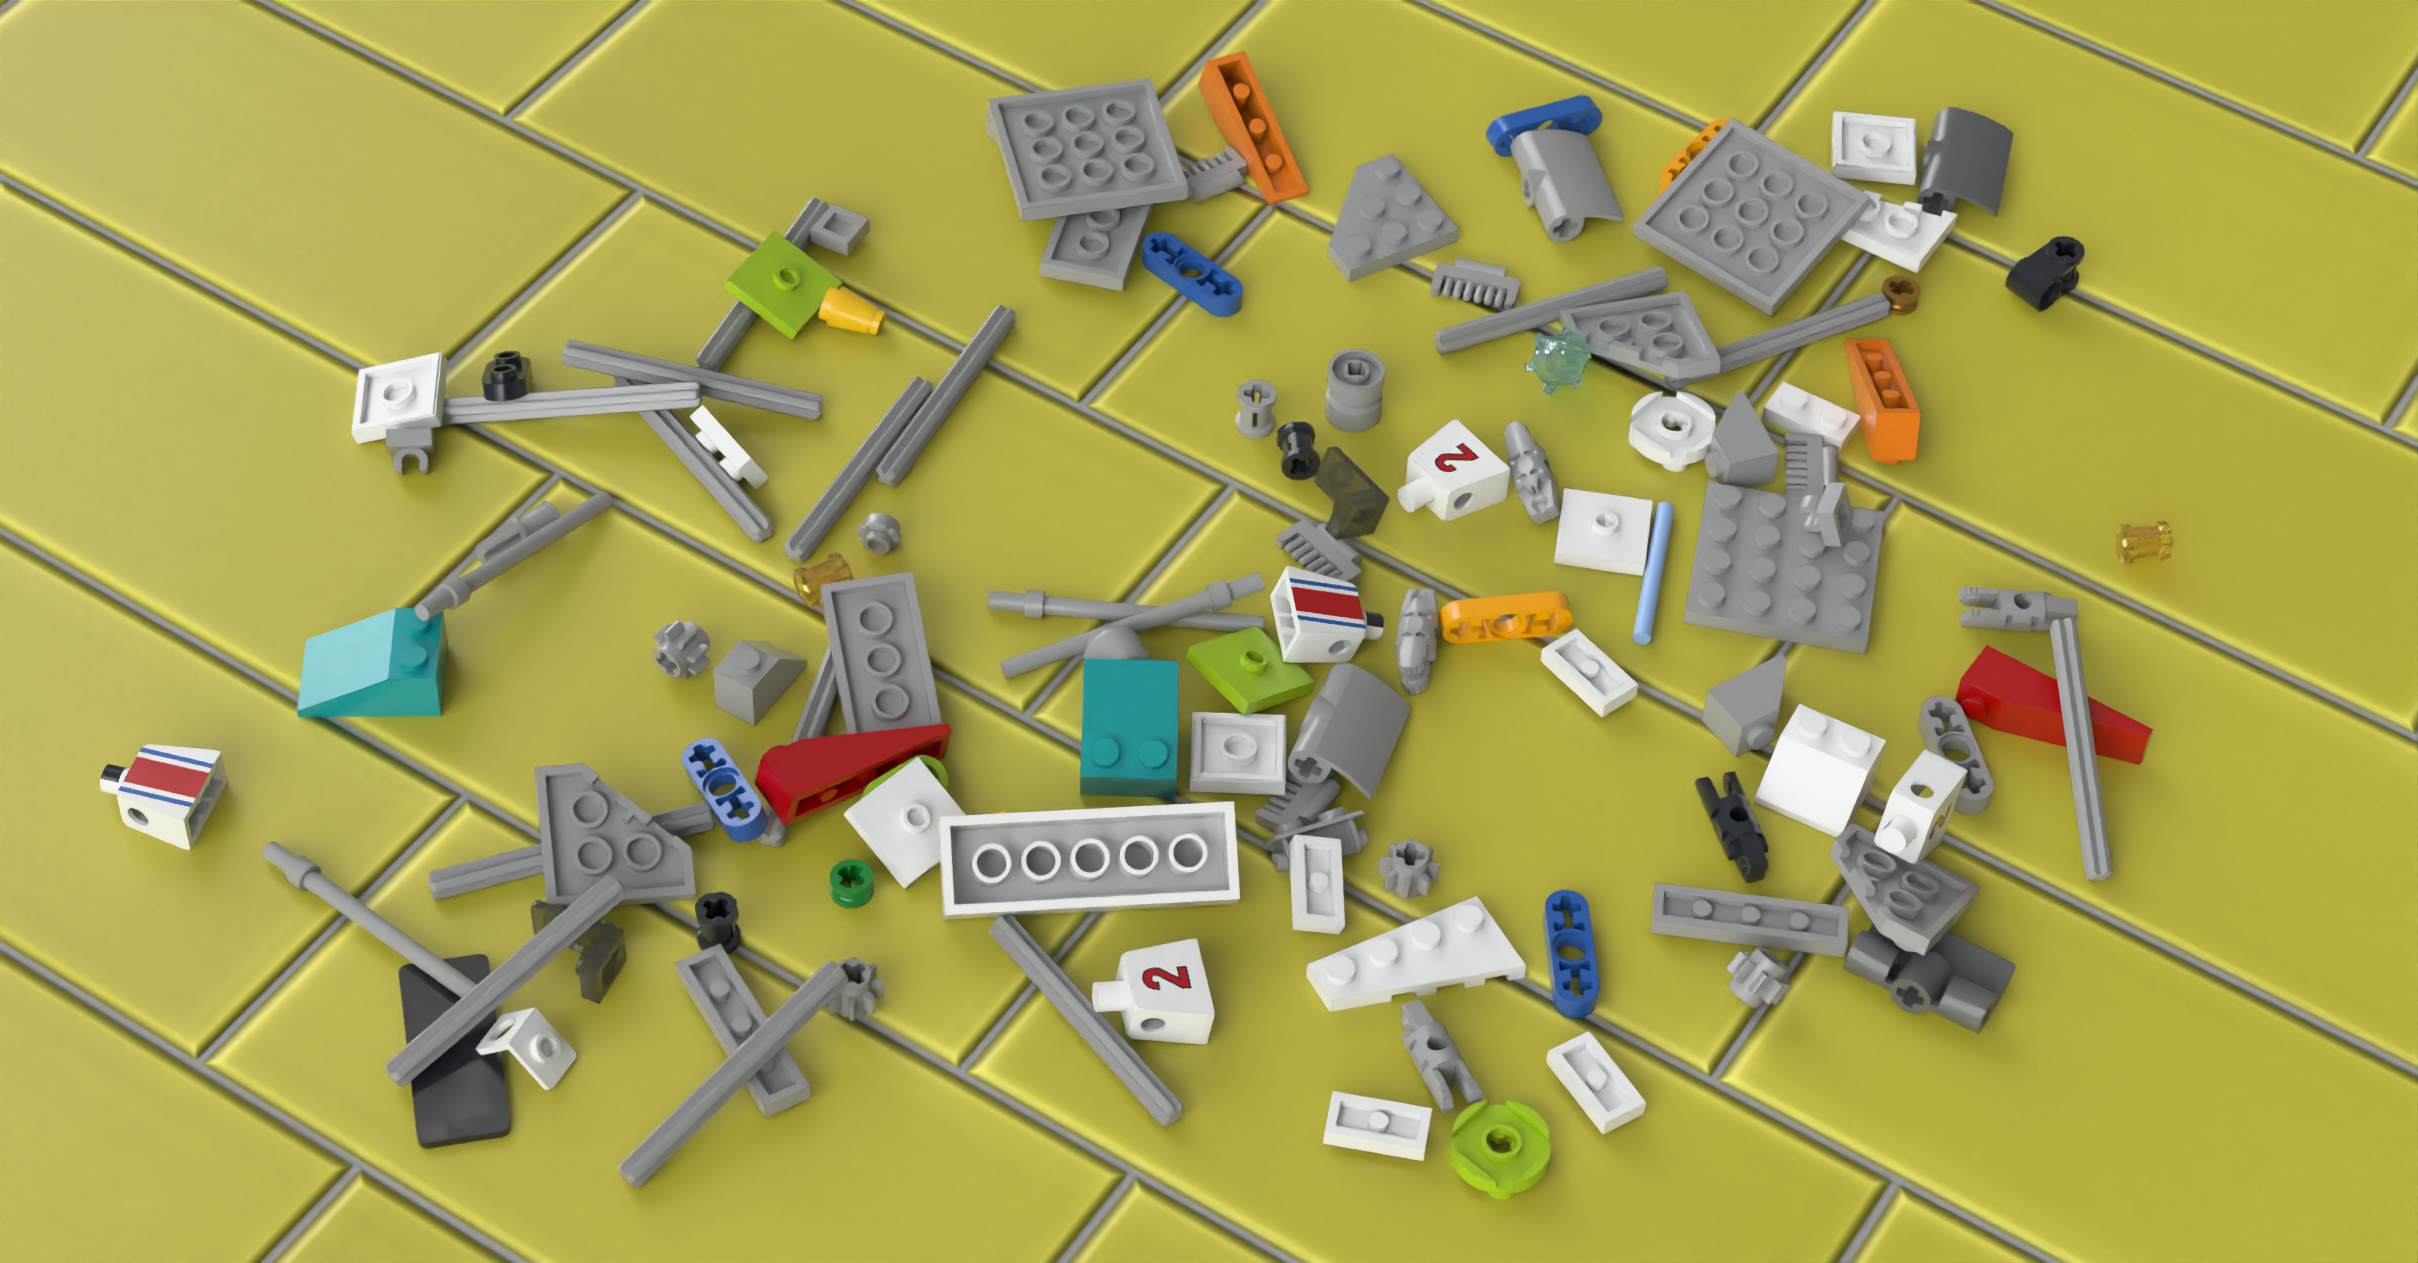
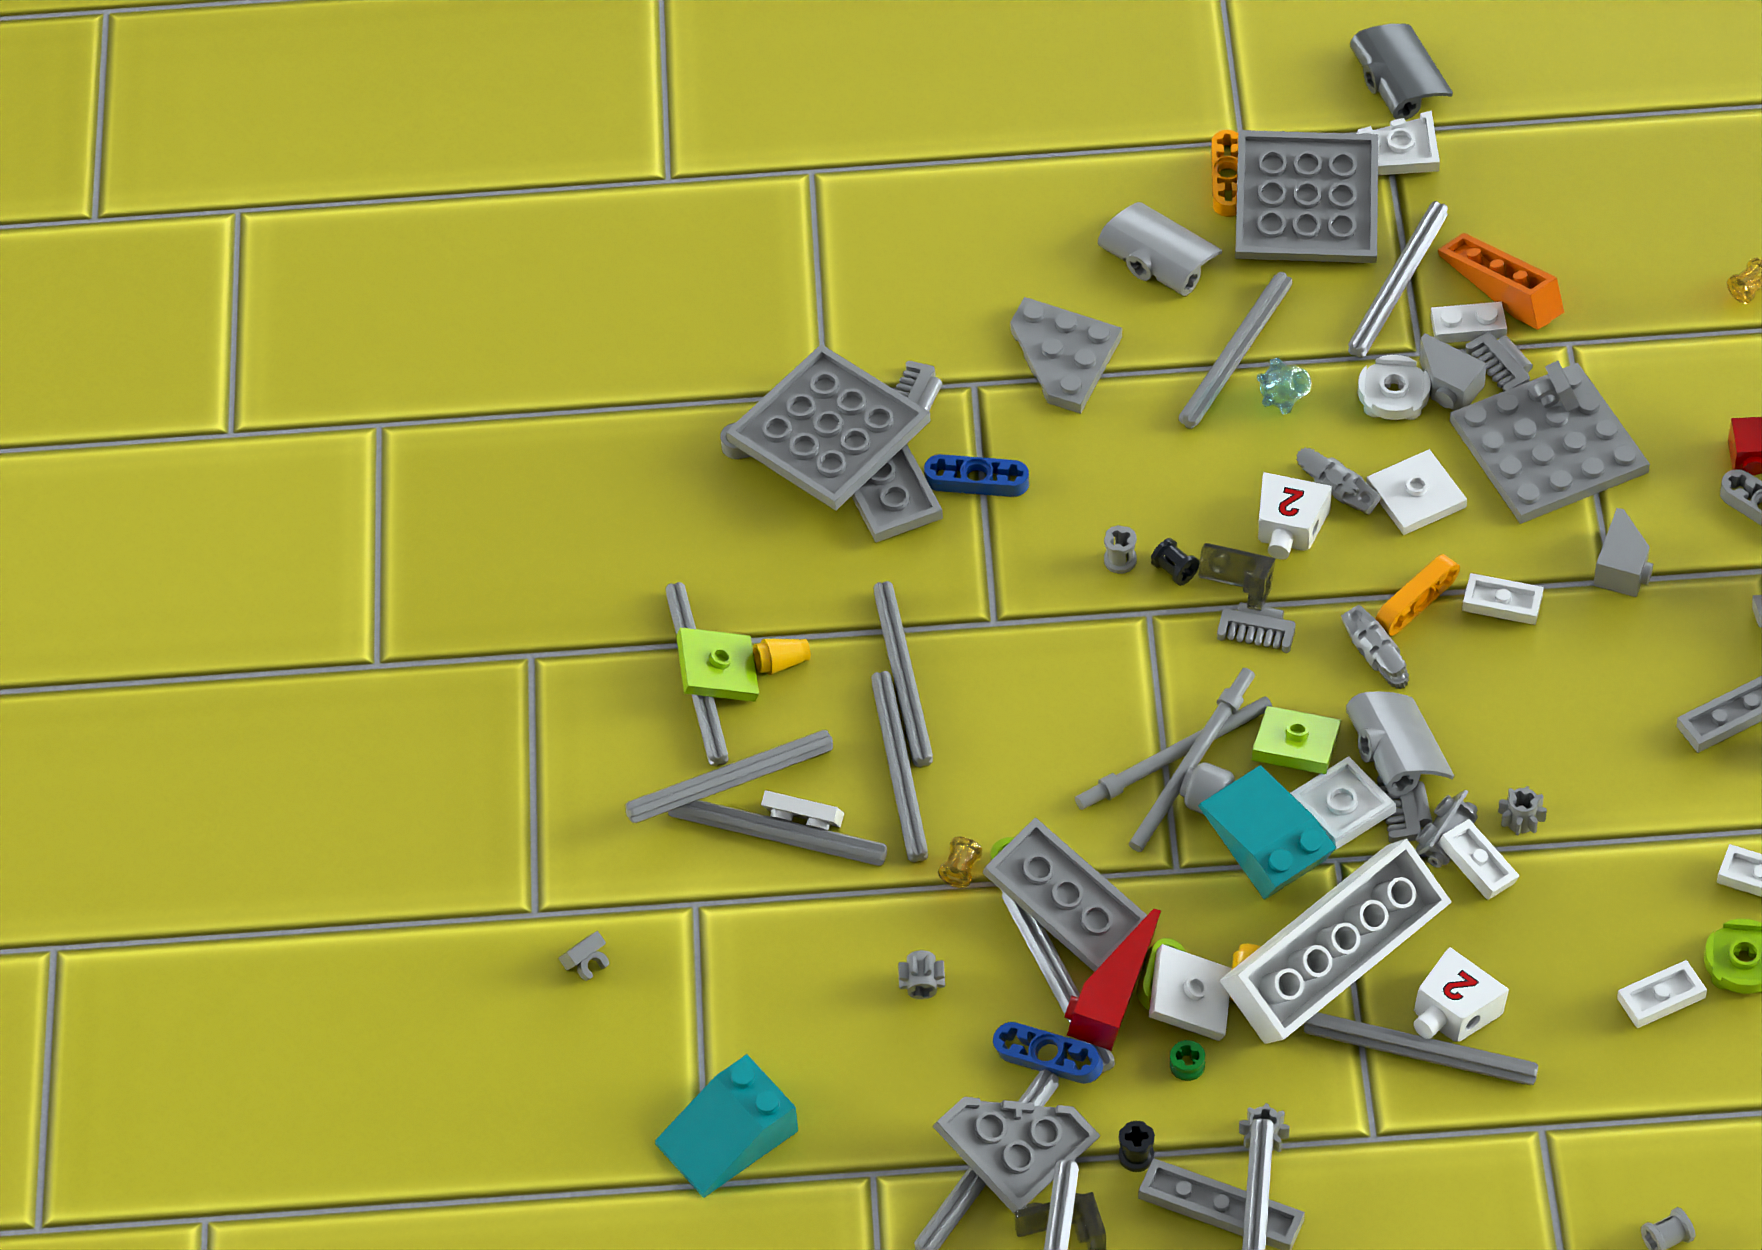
camera: 30 degrees left, 5 degrees up
white plate [351,352,448,444] -> none
light grey bar [415,491,613,621] -> none
light grey axle [442,381,702,425] -> none
light grey axle [475,501,561,564] -> none
black plate [481,351,533,401] -> none
light grey slope [713,640,807,726] -> none
light grey plate [810,204,869,257] -> none
light grey plate [857,513,901,554] -> none
orange slope [1198,51,1309,206] -> none
white torso [1270,566,1384,663] -> none
white wing [1306,896,1526,1012] -> none
light grey wheel [1324,349,1385,433] -> none
light grey hinge [1401,1000,1484,1113] -> none
light grey piece [1430,257,1520,311] -> none
blue beam [1486,95,1602,157] -> none
blue beam [1543,890,1600,1018] -> none
light grey plate [1560,291,1720,379] -> none
light blue bar [1632,502,1674,645] -> none
black hinge [1694,771,1769,883] -> none
white slope [1754,704,1886,838] -> none
white plate [1831,111,1916,185] -> none
pearl gold bush [1882,275,1921,315] -> none
light grey hinge [1959,587,2078,632] -> none
black piece [2005,236,2085,312] -> none

